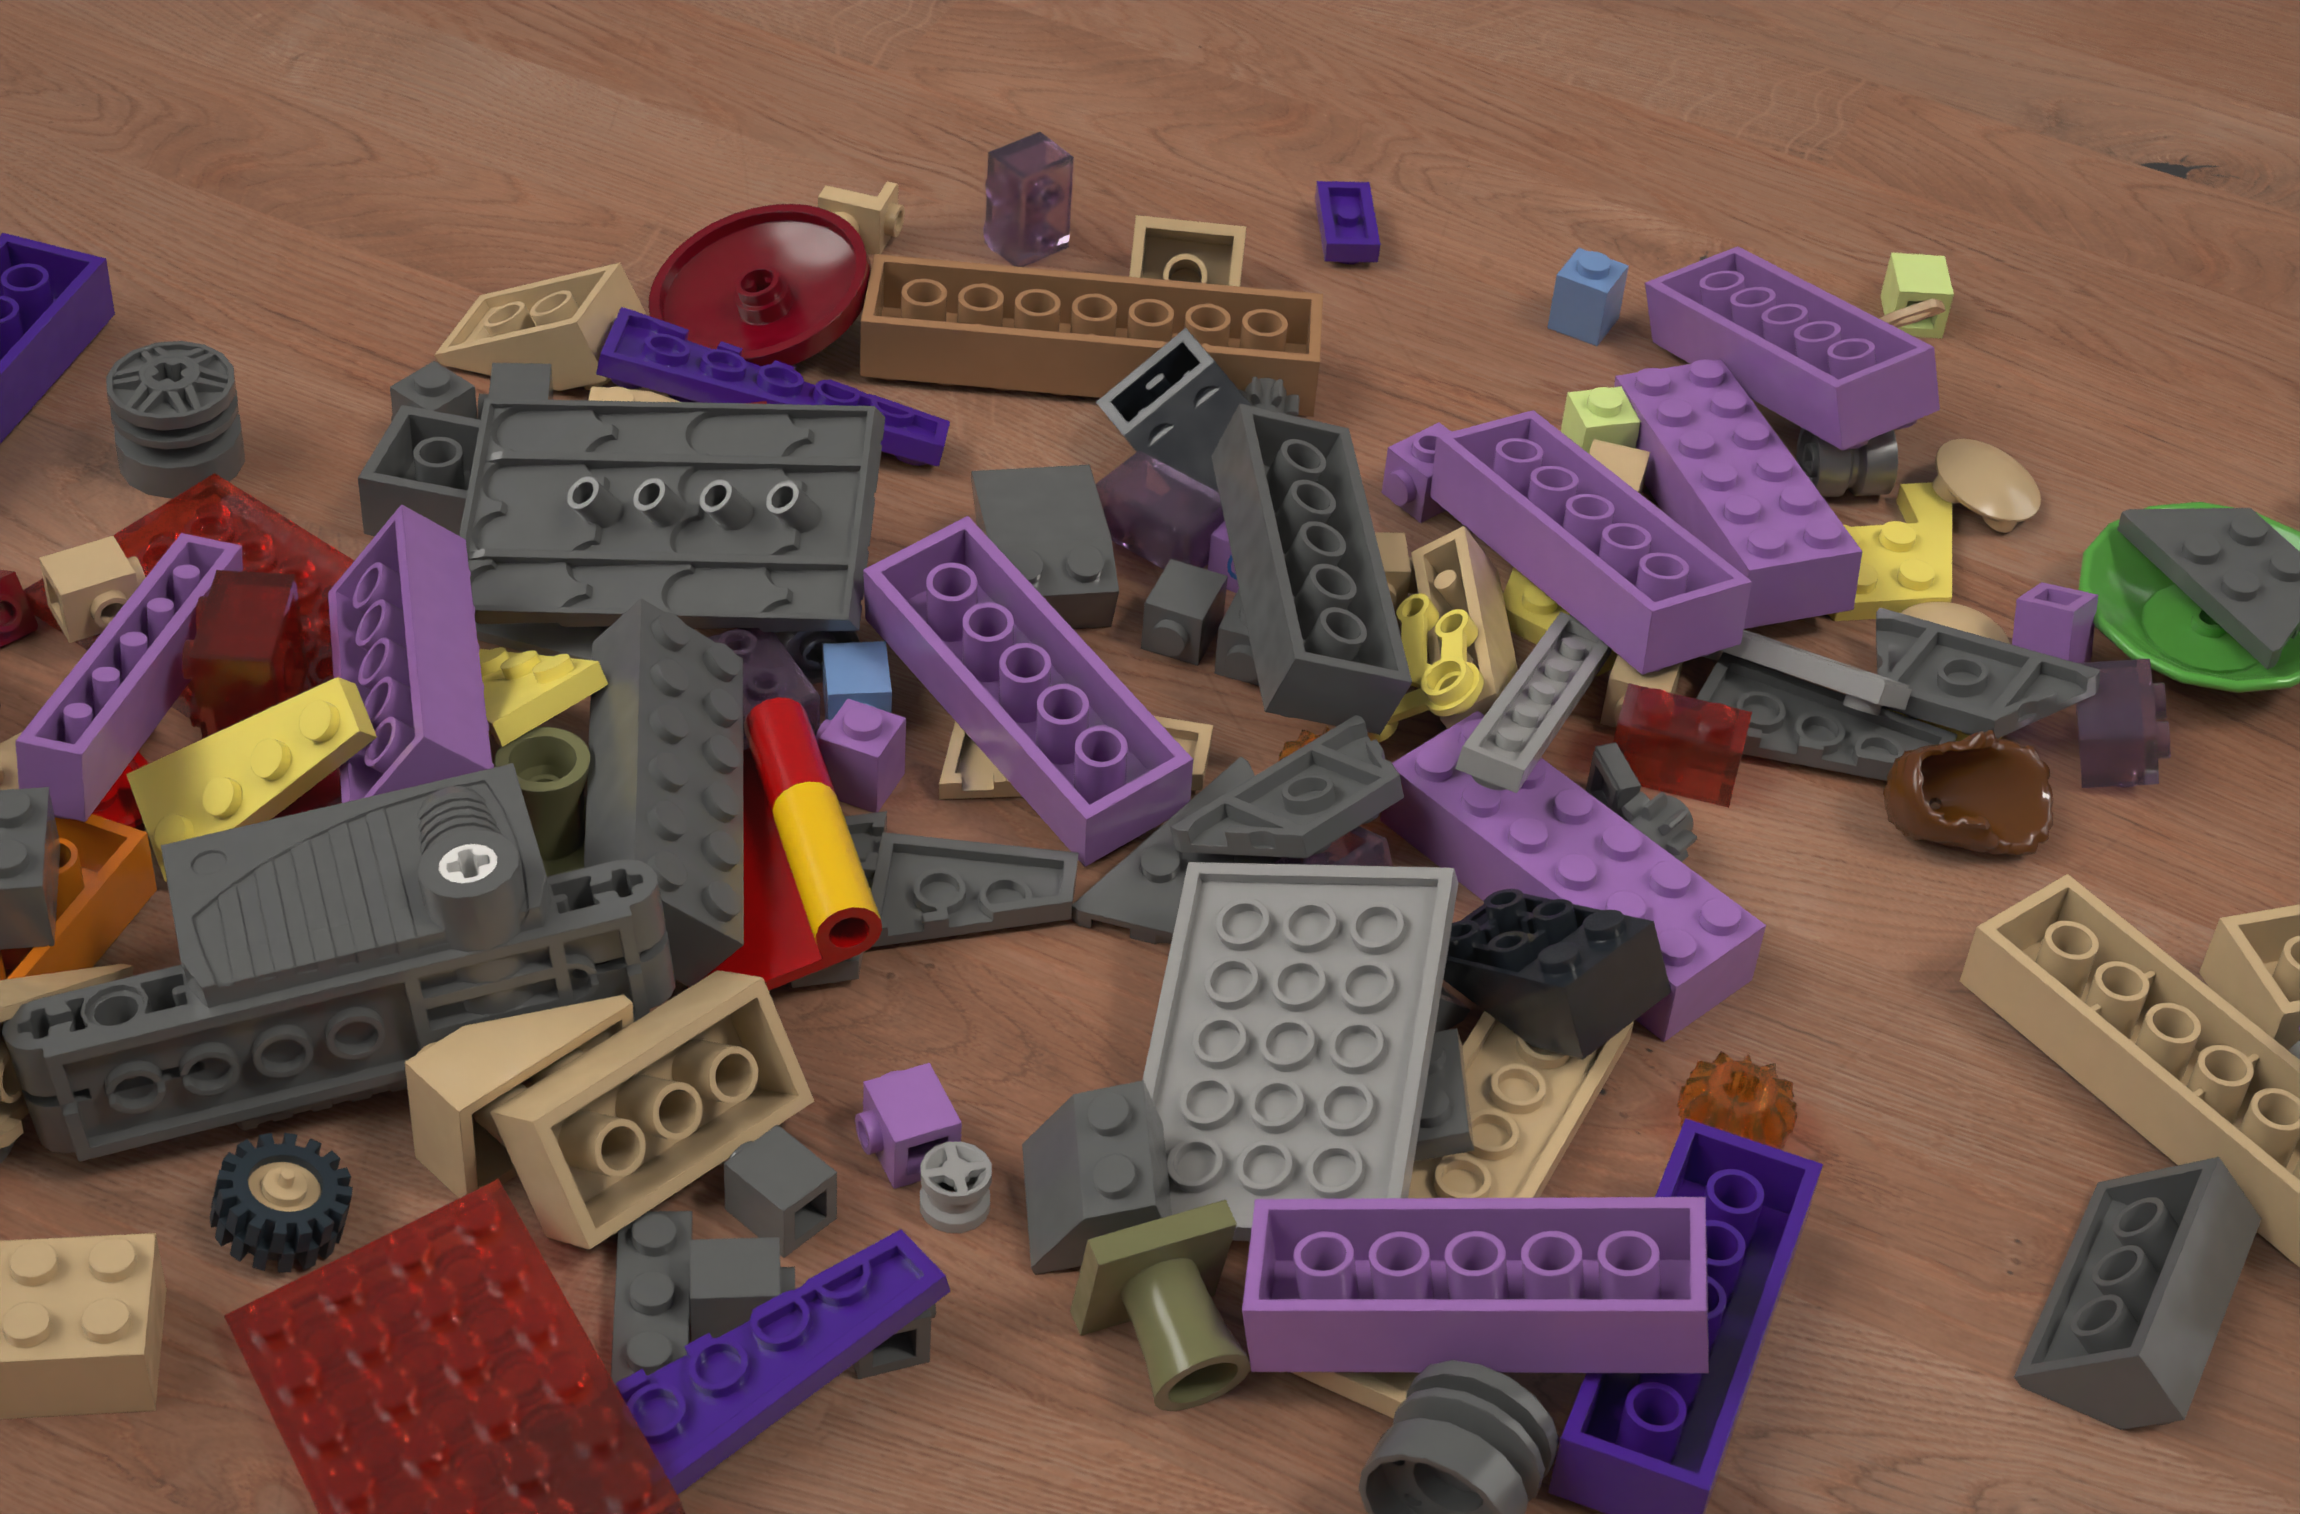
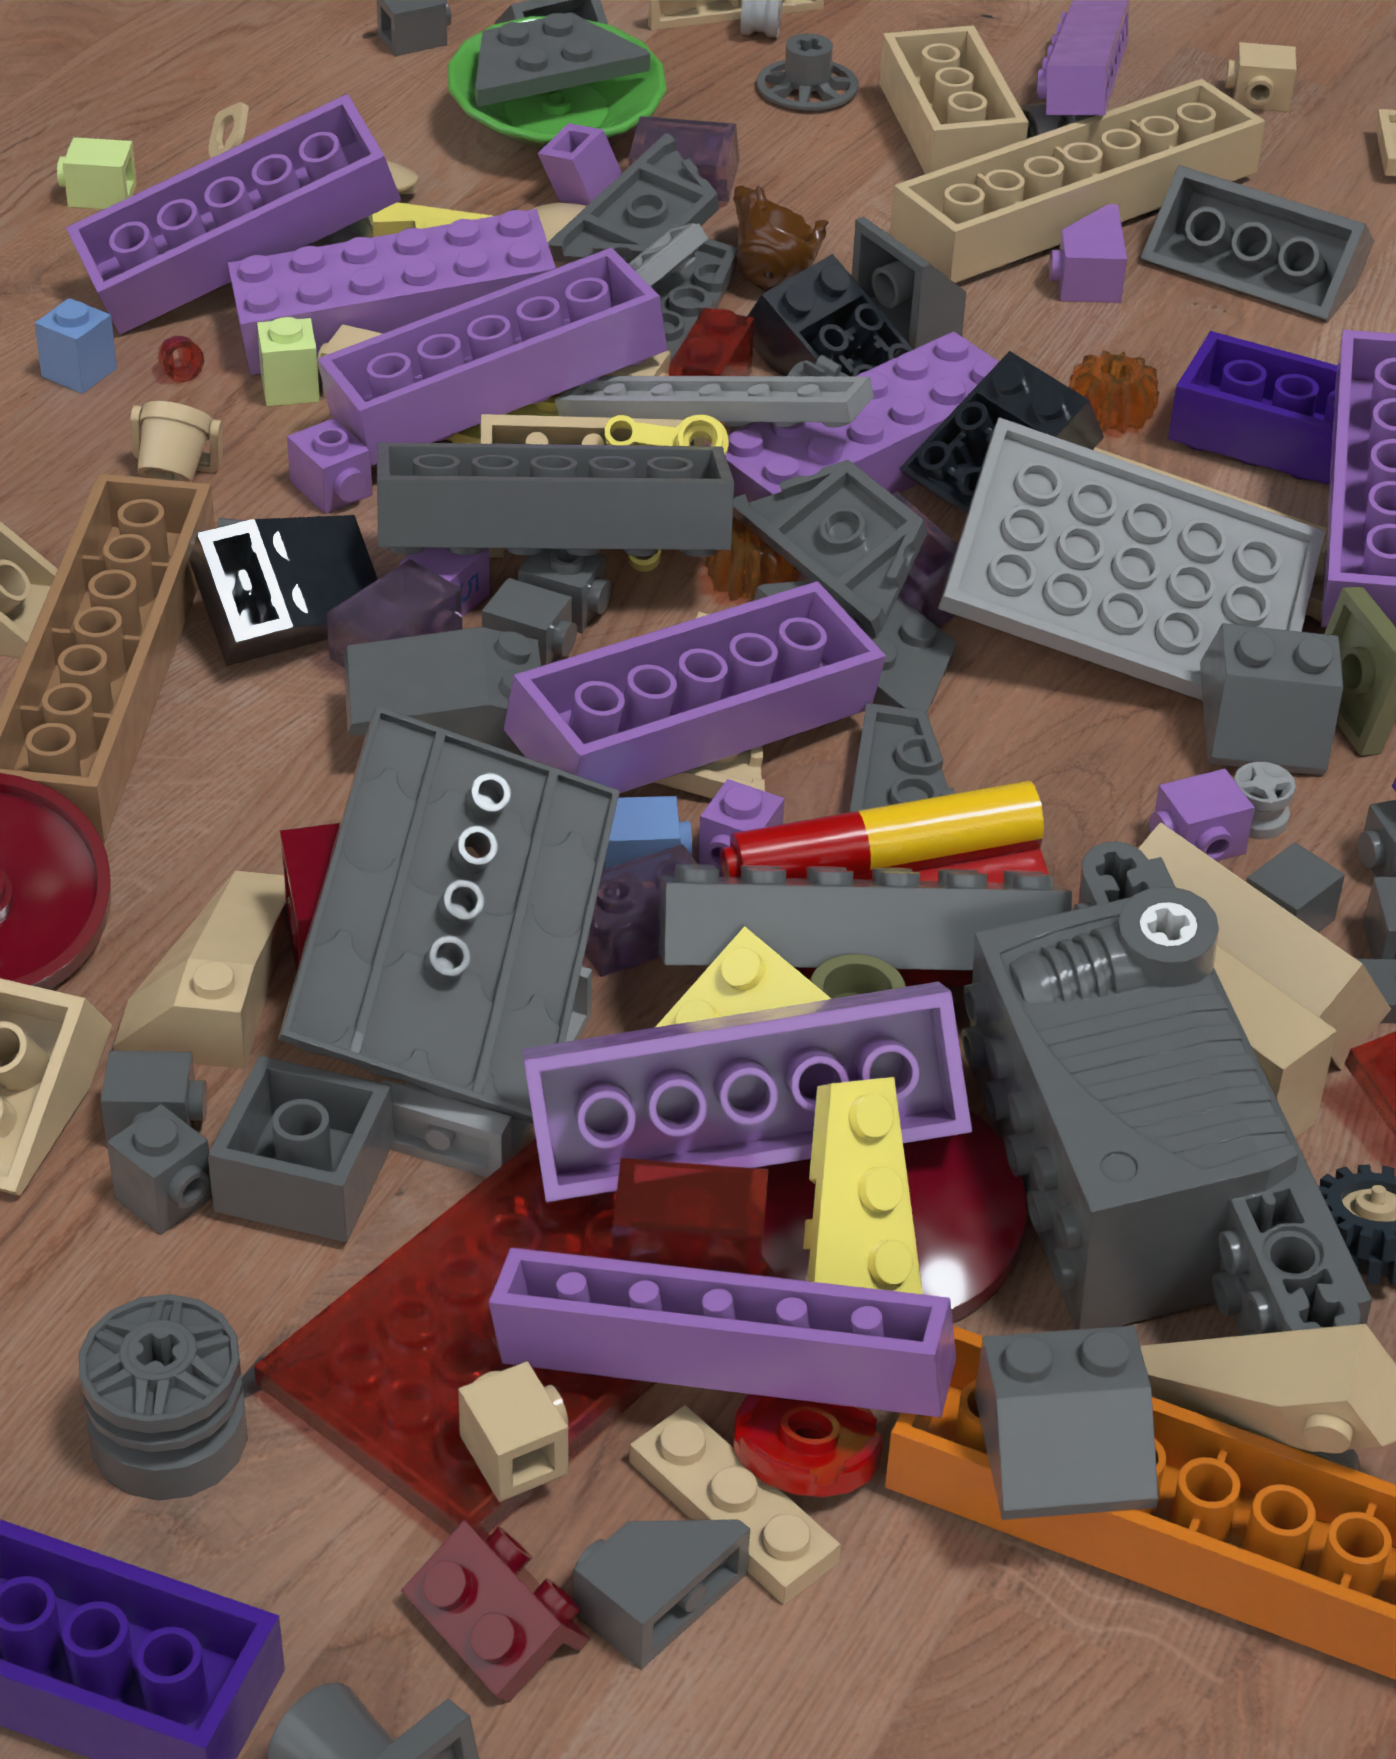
camera: 85 degrees left, 0 degrees up
dark purple wing [596,307,950,467] -> none
none -> tan piece [130,401,223,482]
none -> clear red hinge [157,335,204,382]
none -> black slope [738,254,913,377]
none -> dark grey slope [851,217,966,350]
none -> medium lavender slope [1049,204,1127,303]

